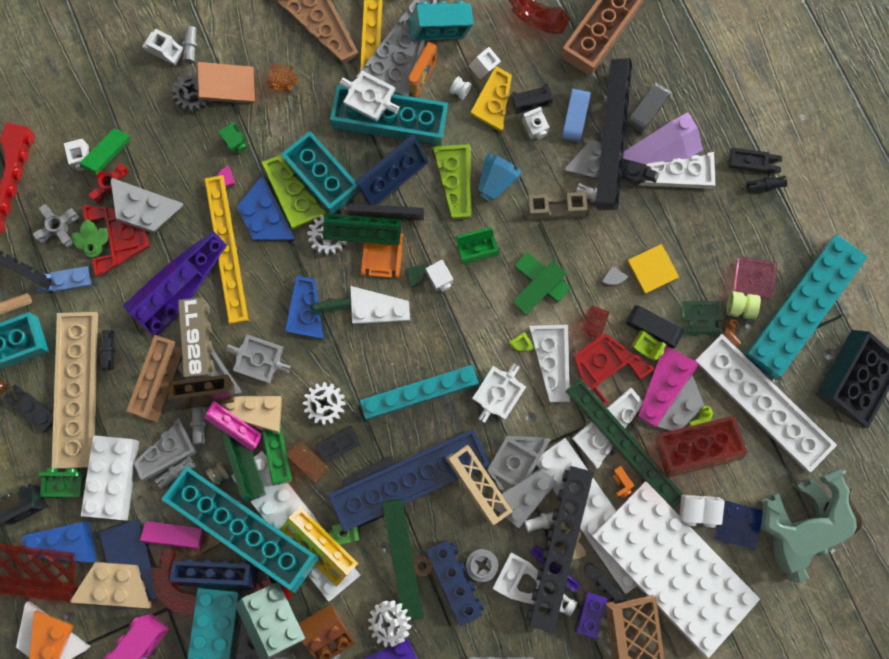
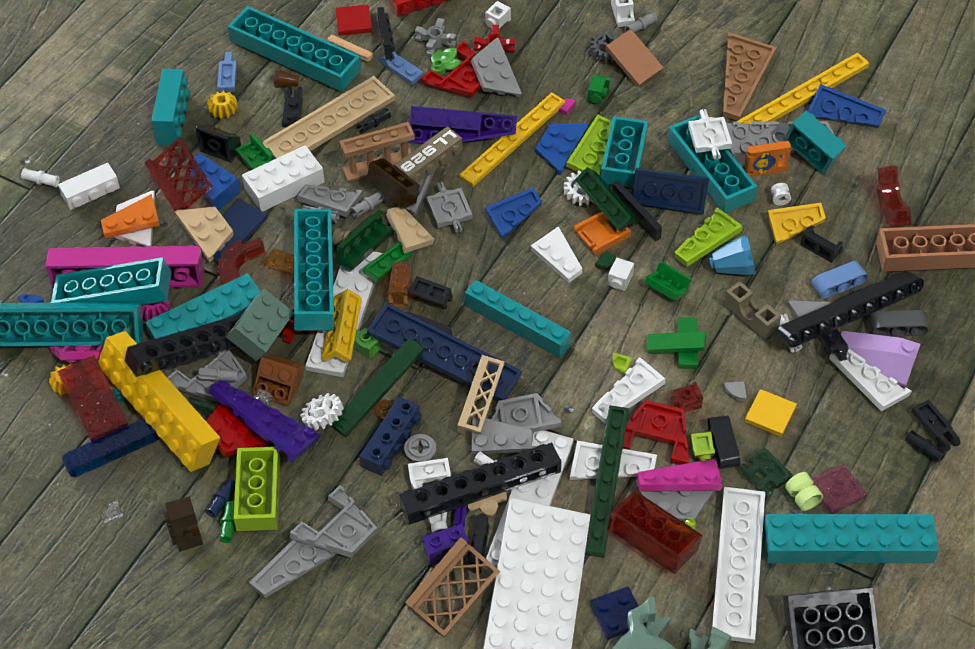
camera: 55 degrees right, 25 degrees down
green tile [79,128,130,175] -> none
dark pink tile [140,521,204,550] -> none
dark blue brick [170,559,258,590] -> none
dark pink tile [203,401,262,451] -> none
clear orange brick [267,64,297,92] -> none
white gear [303,382,346,425] -> none
clear green pin [311,296,352,315] -> none
white panel [469,47,501,79] -> none
white plate [472,363,526,423] -> none
white brick [522,107,550,140] -> none
orange bracket [612,466,634,498] -> none
white brick [679,495,724,528] -> none
dark orange arm [723,319,742,347] -> none

